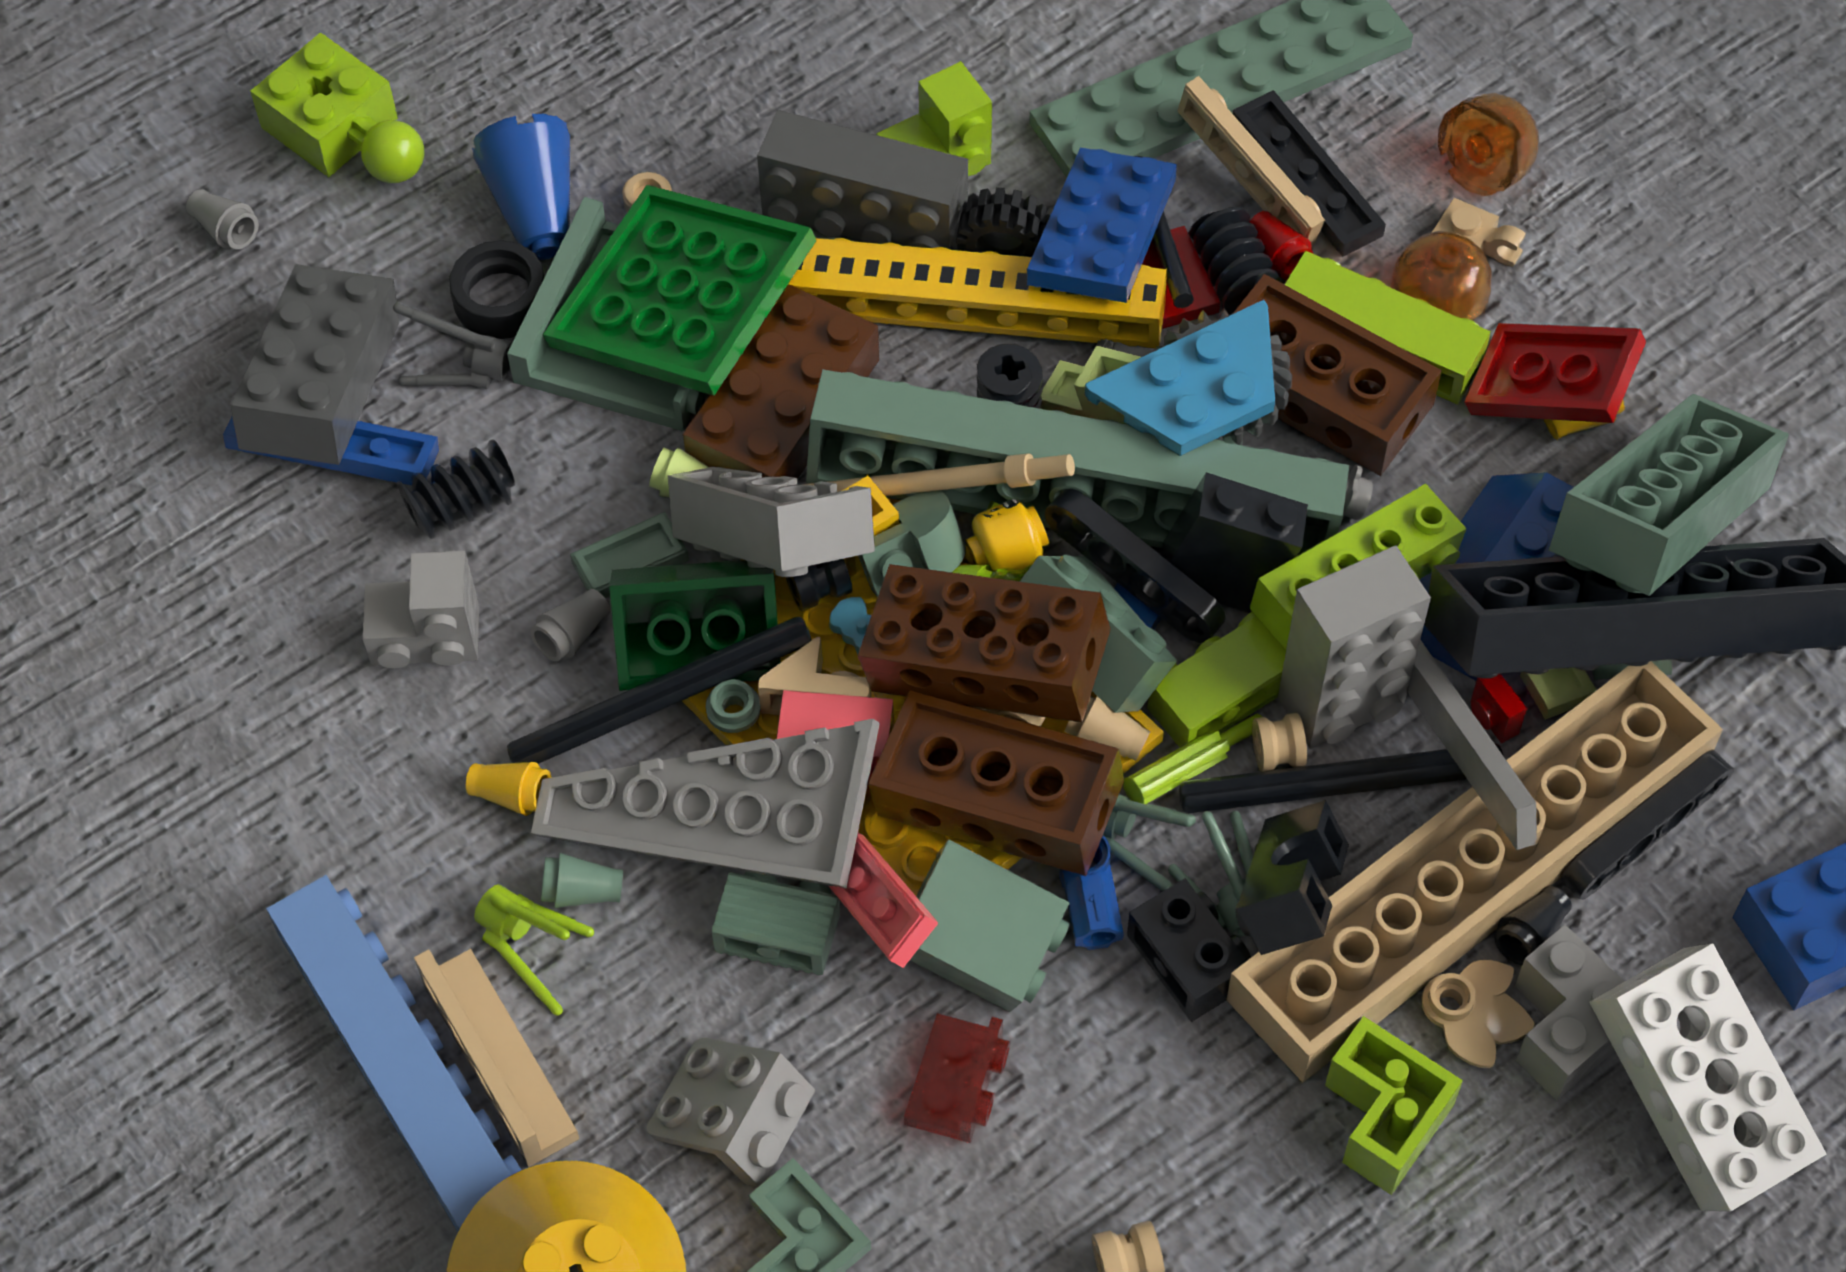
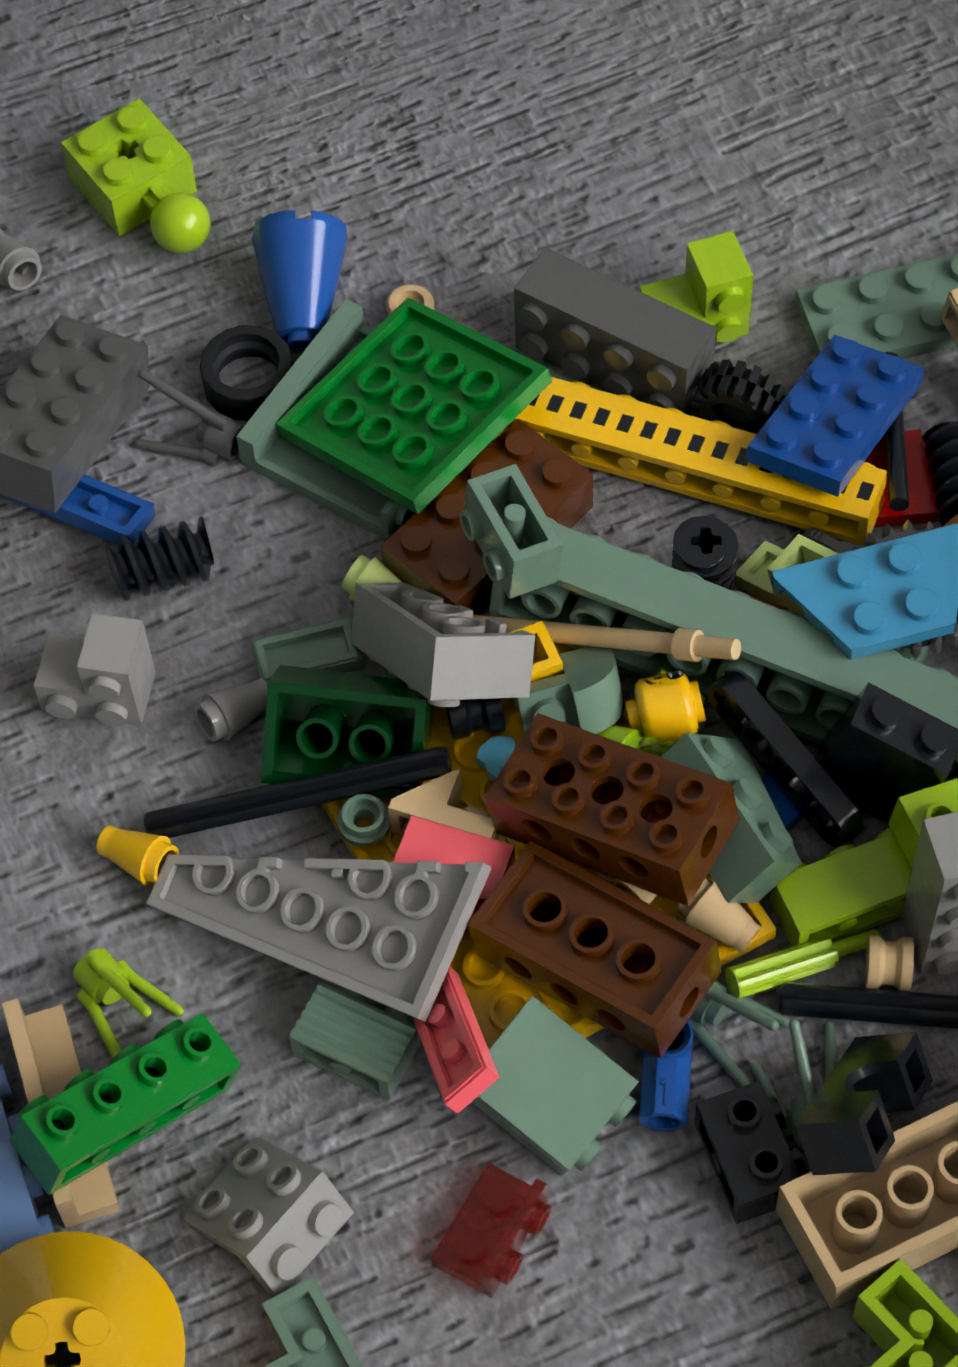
camera: 15 degrees right, 0 degrees up
sand green cone [541,853,623,908] -> none
none -> green brick [10,1013,242,1196]
none -> sand green brick [460,464,563,599]

